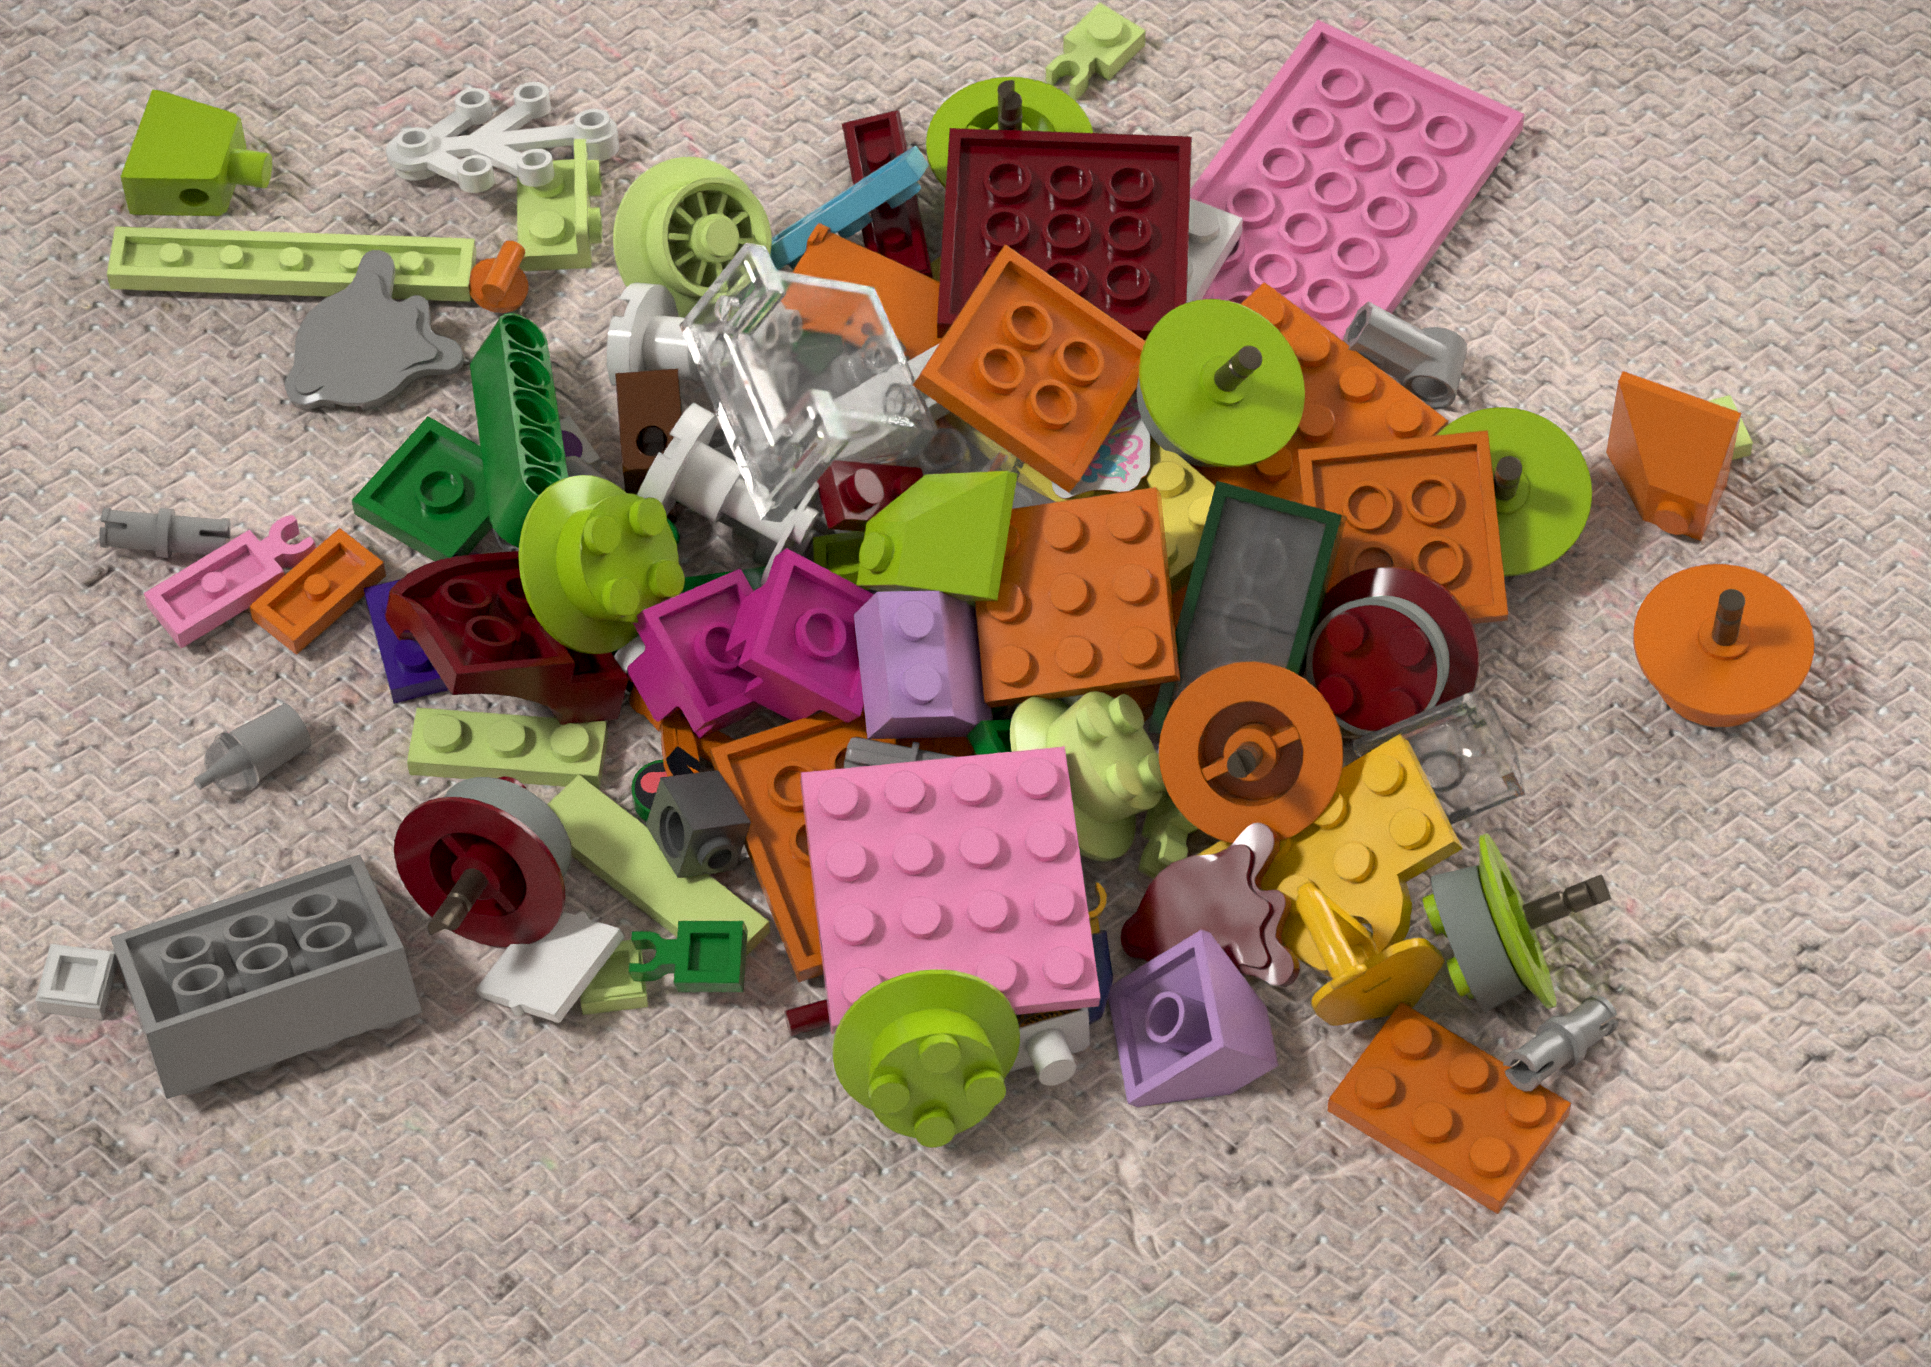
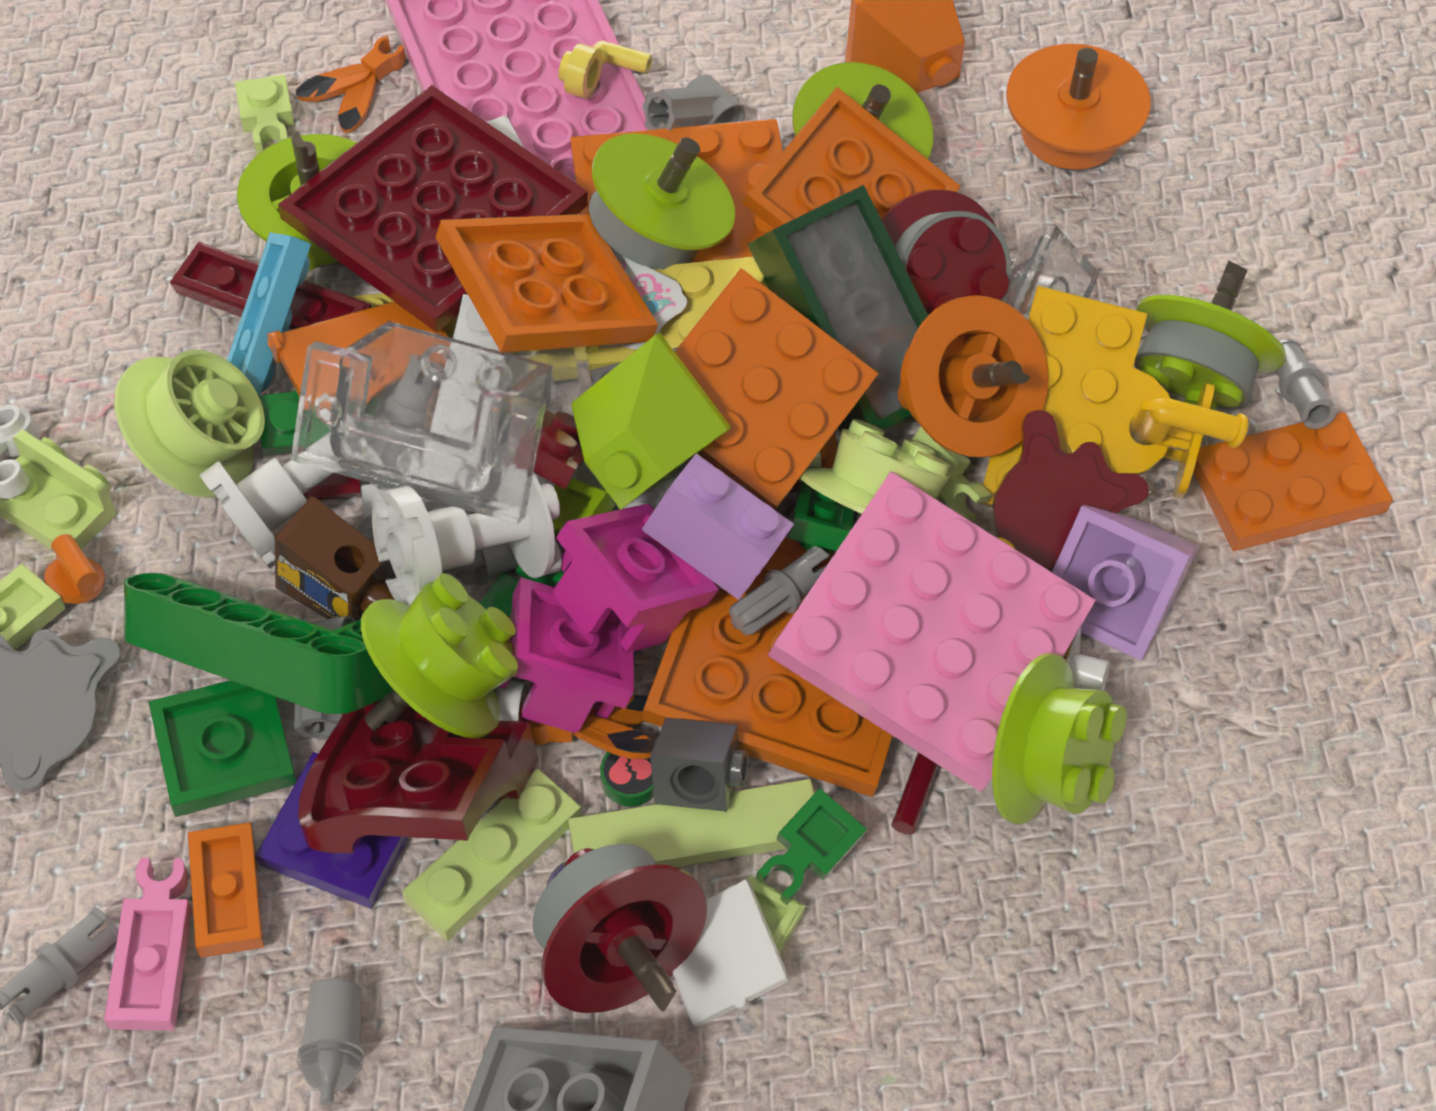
camera: 55 degrees left, 0 degrees up
none -> orange piece [296,35,406,133]
none -> light yellow plate [558,41,653,99]

